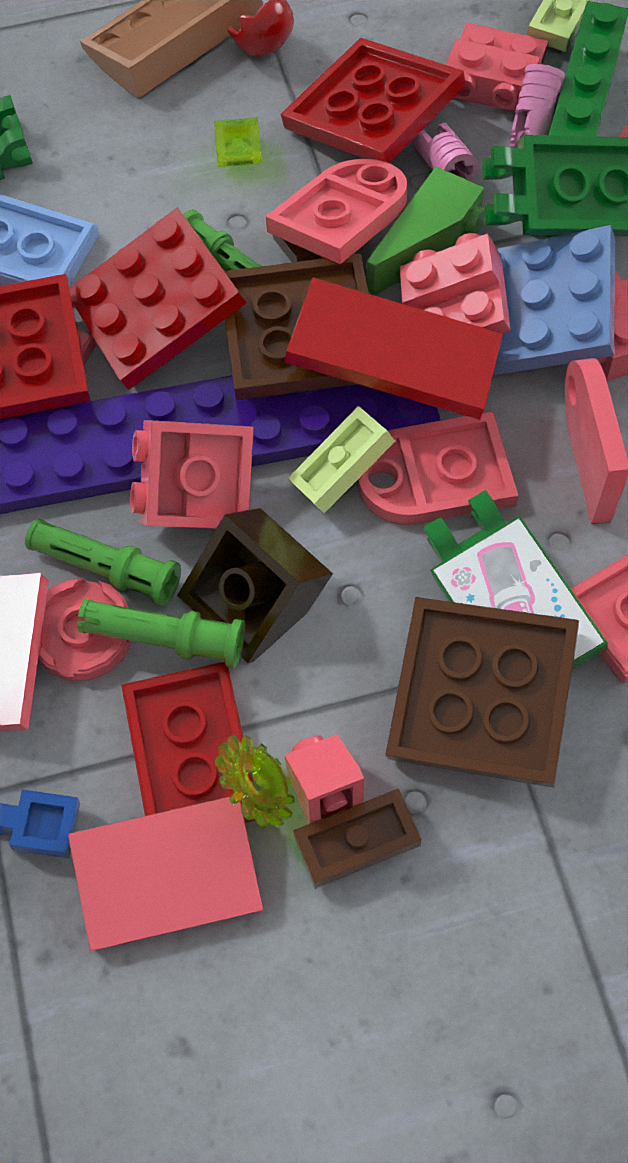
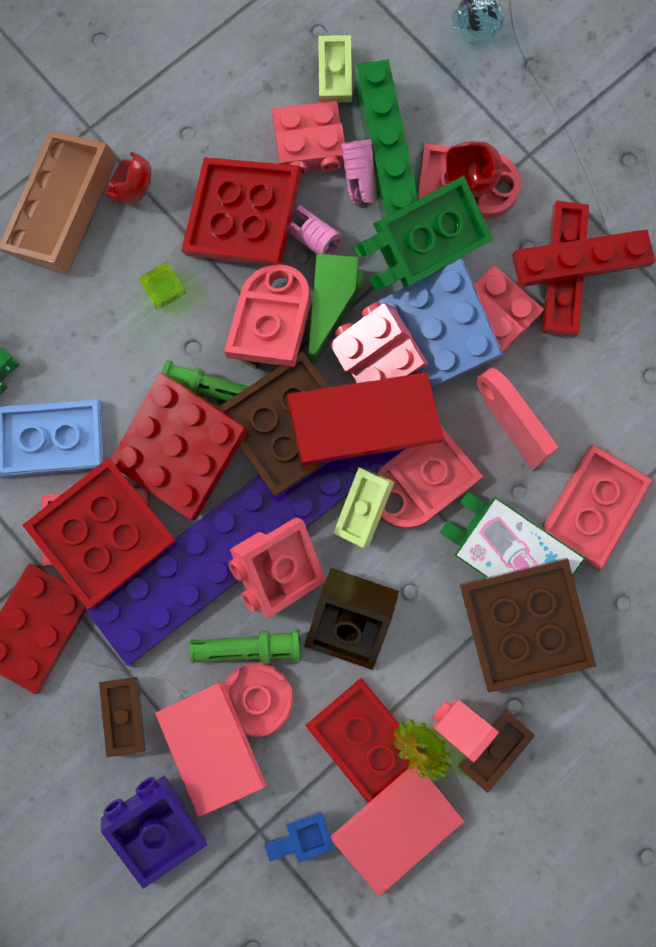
camera: 30 degrees left, 15 degrees up
bright green pin [77,599,245,668] -> none

